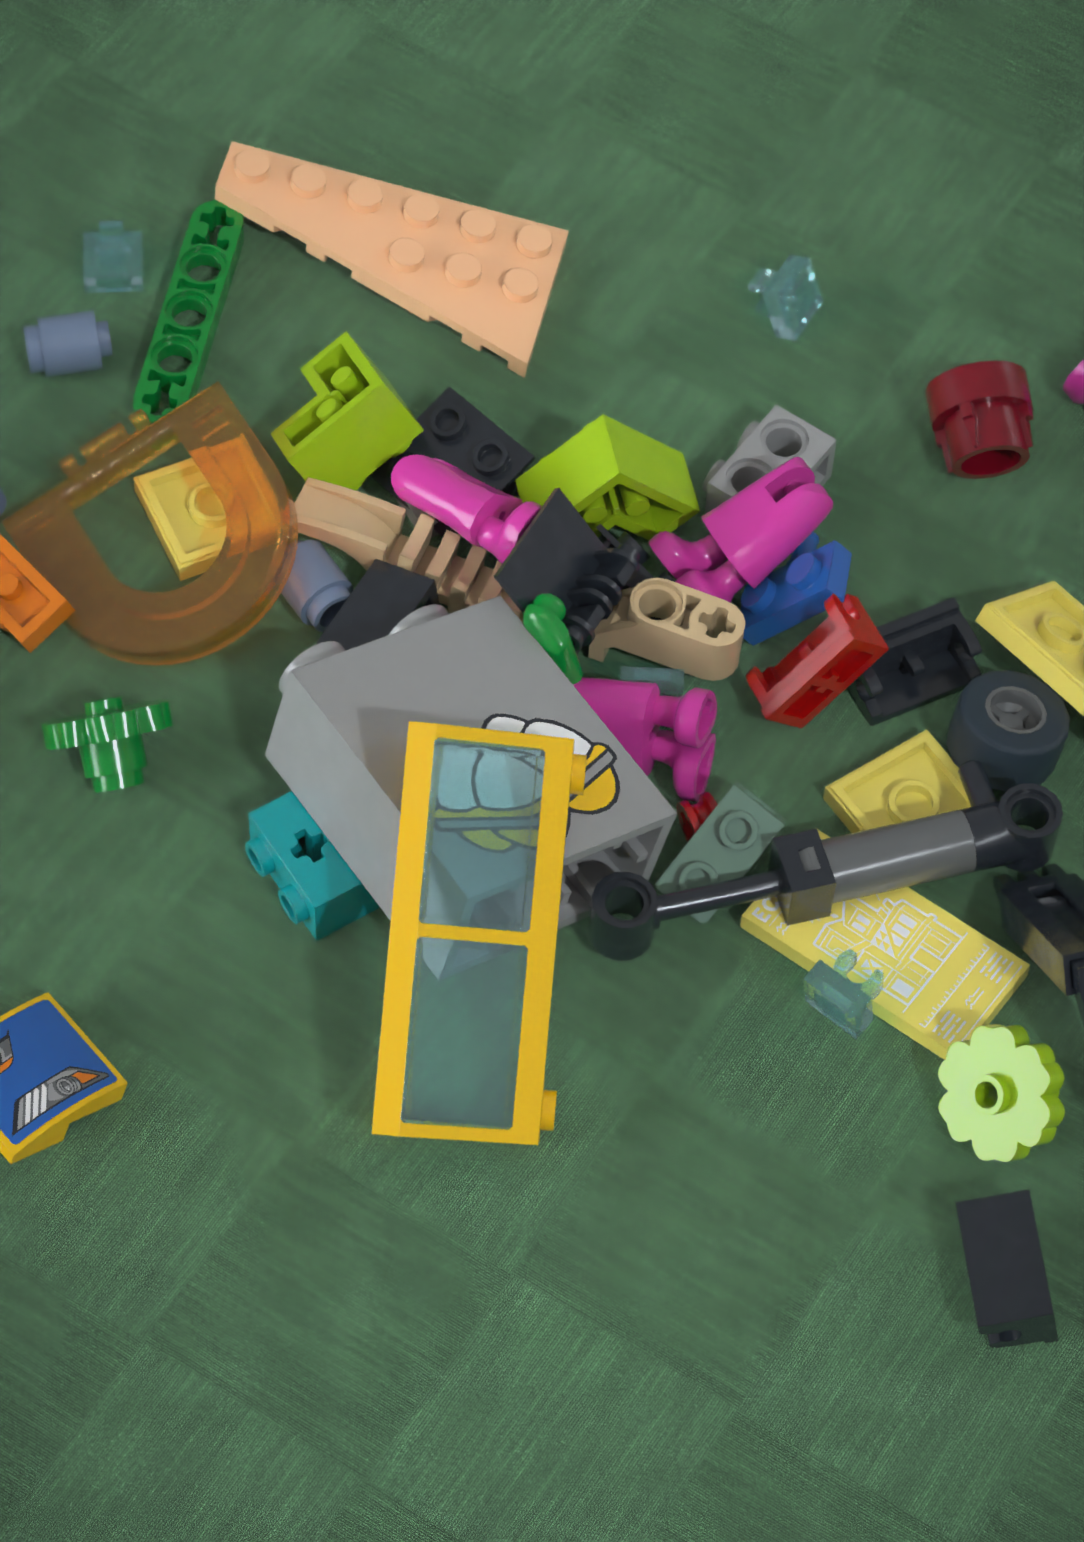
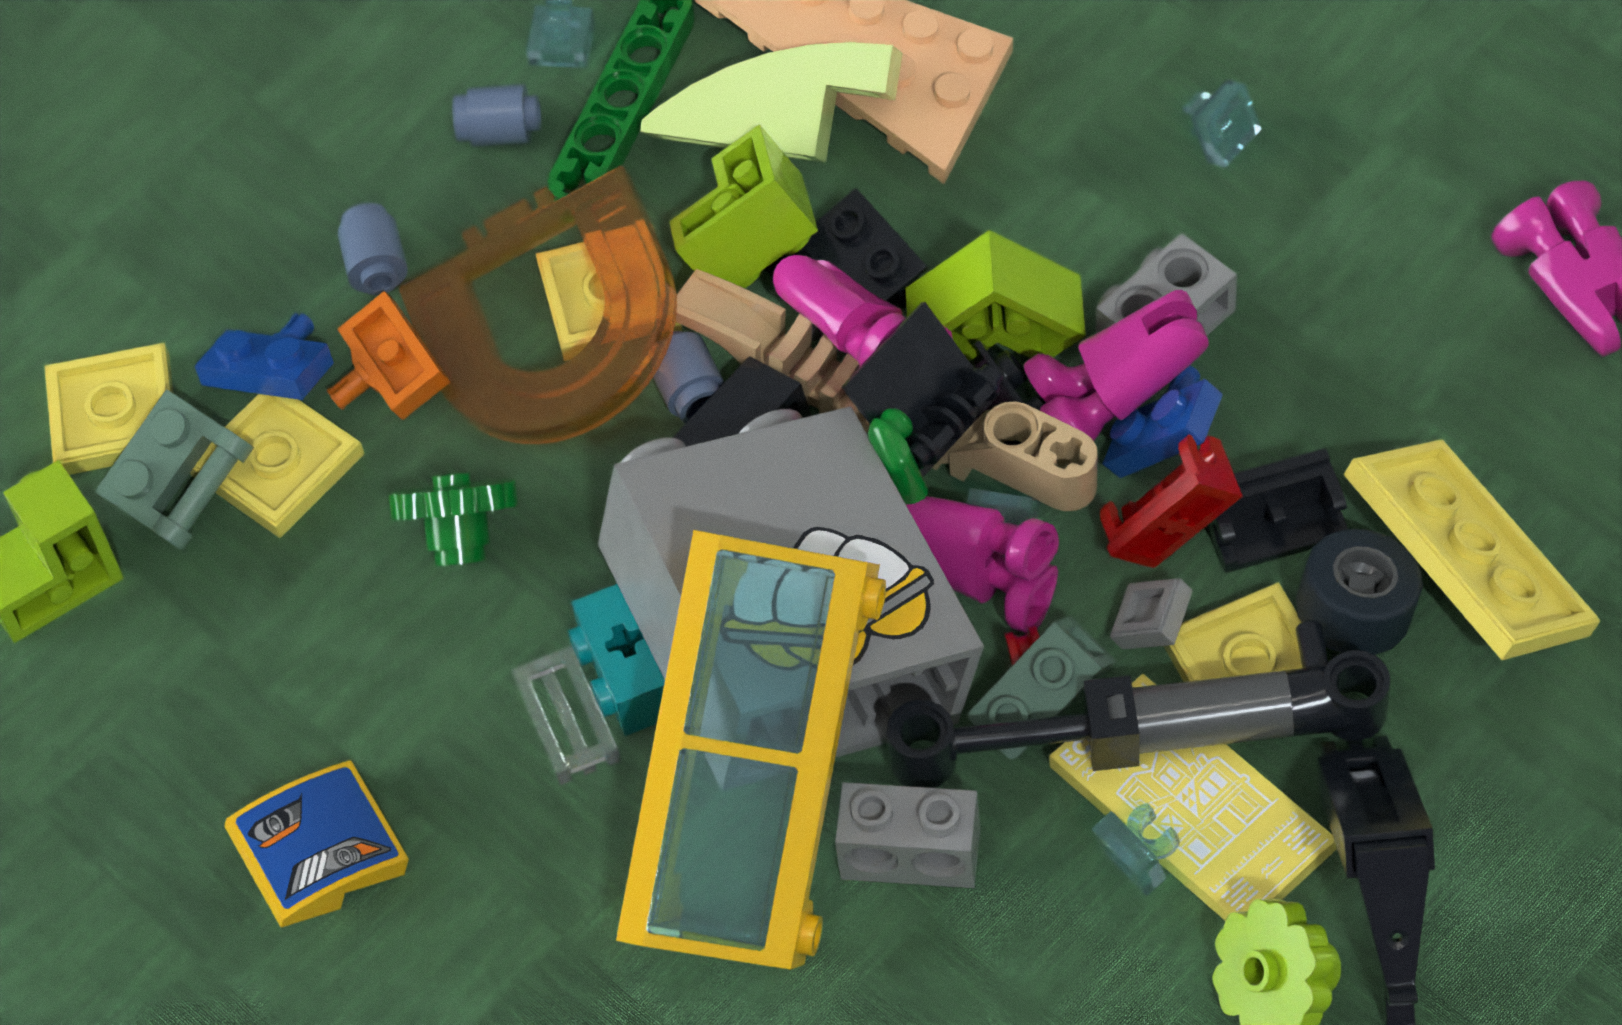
camera: 20 degrees right, 0 degrees up
dark red piece [925,360,1034,479] -> none
none -> clear tile [511,645,621,786]
none -> yellowish green slope [640,42,903,163]
none -> light grey brick [835,782,981,888]
none -> light grey tile [1110,578,1193,650]

